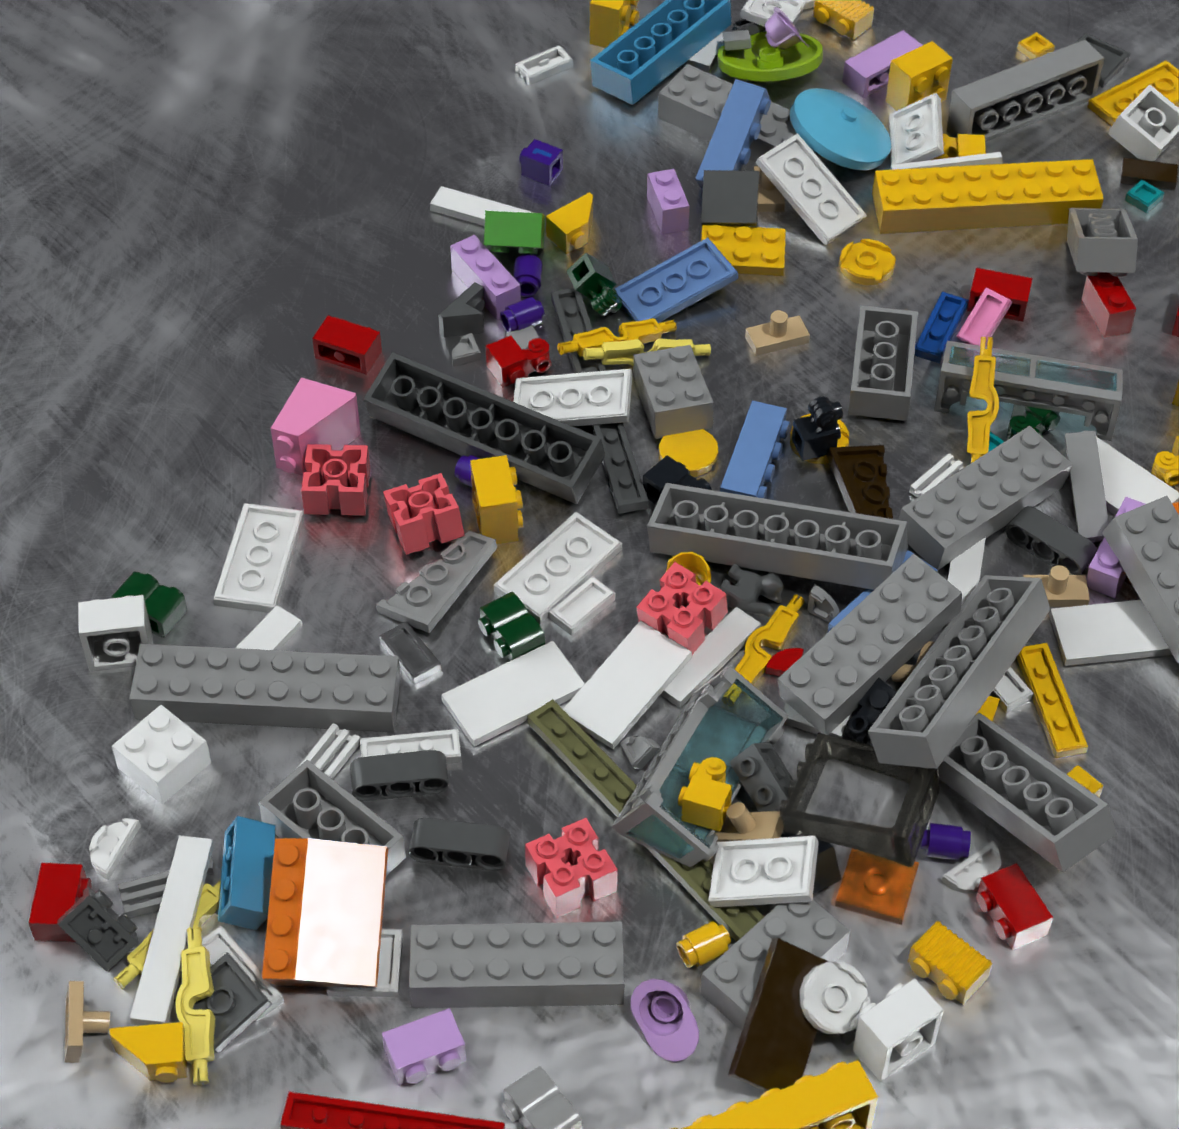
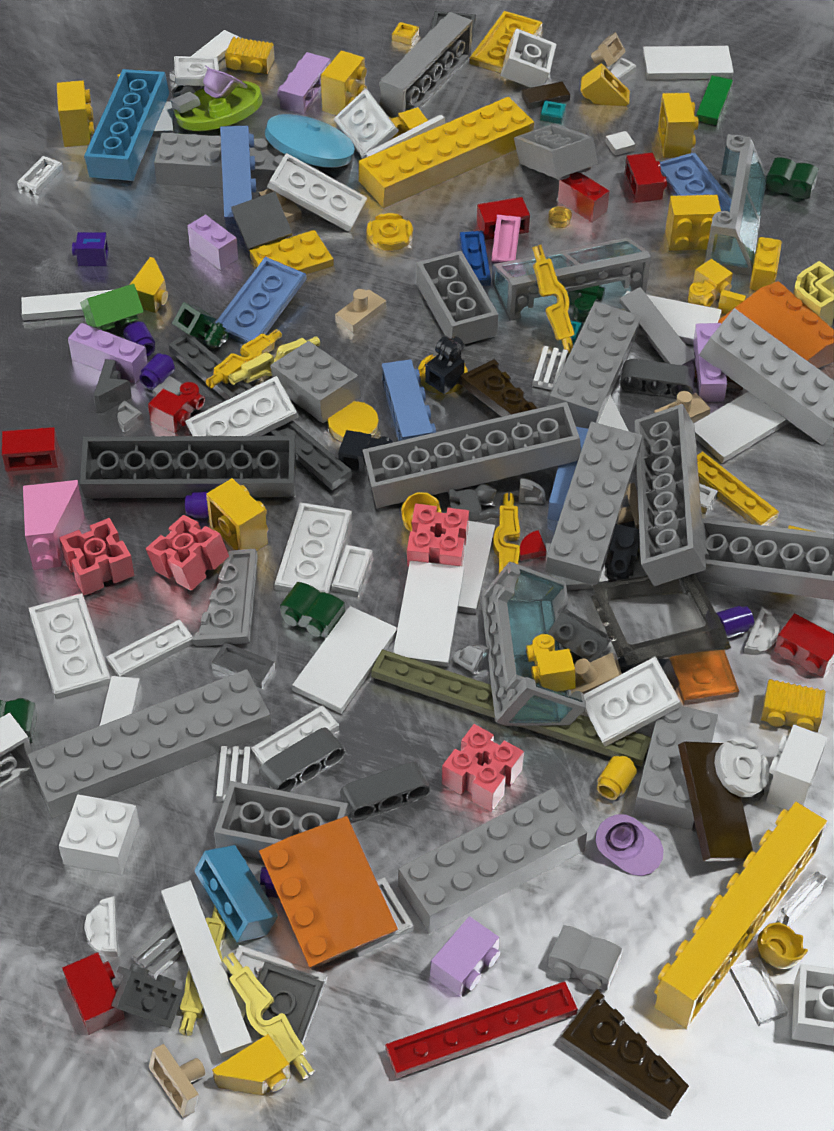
camera: 30 degrees left, 0 degrees up
none -> white tile [106,619,194,677]
none -> clear yellow tile [548,206,572,228]

